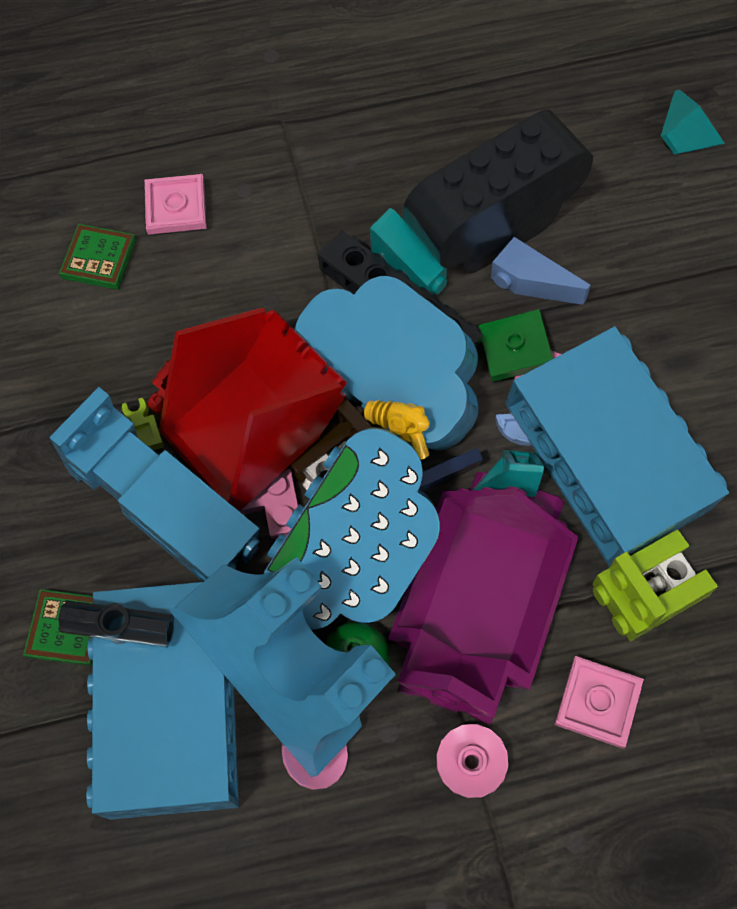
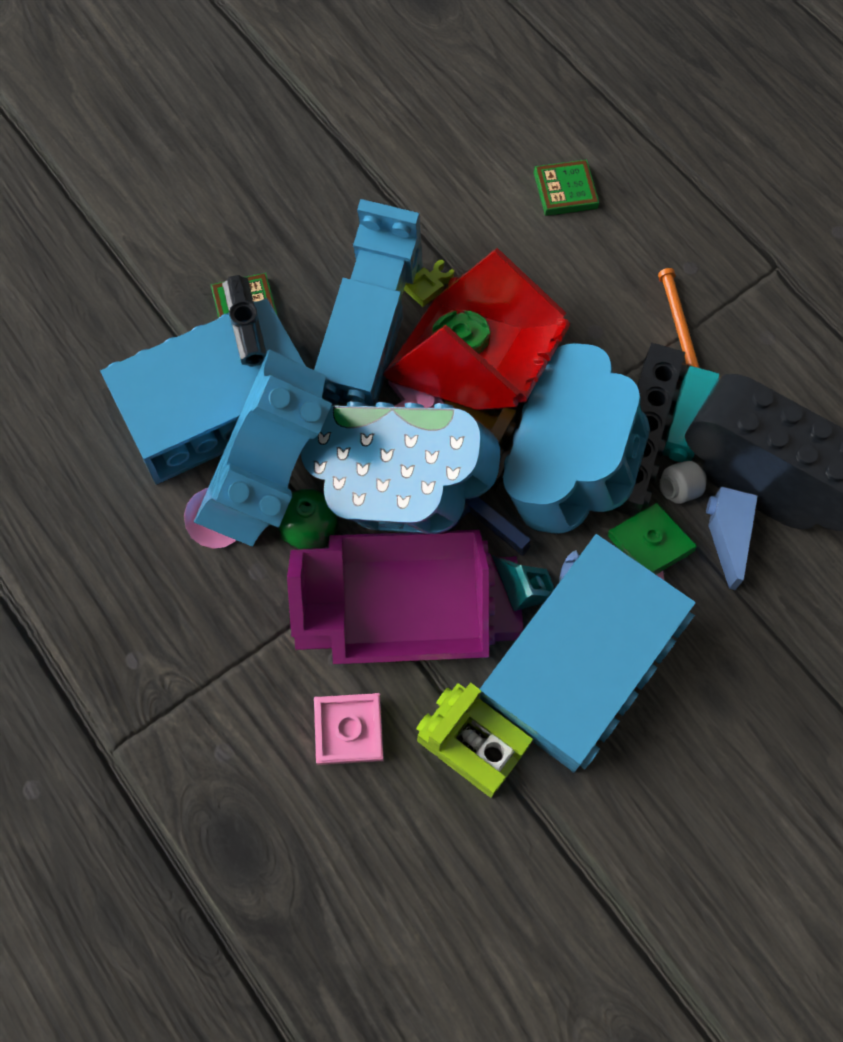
camera: 60 degrees right, 0 degrees up
bright pink plate [144,174,207,235] -> none
yellow piece [364,400,430,459] -> none
bright pink dish [436,724,508,798] -> none
none -> green tile [432,311,490,354]
none -> orange bar [658,268,700,369]
none -> light grey head [660,461,707,504]

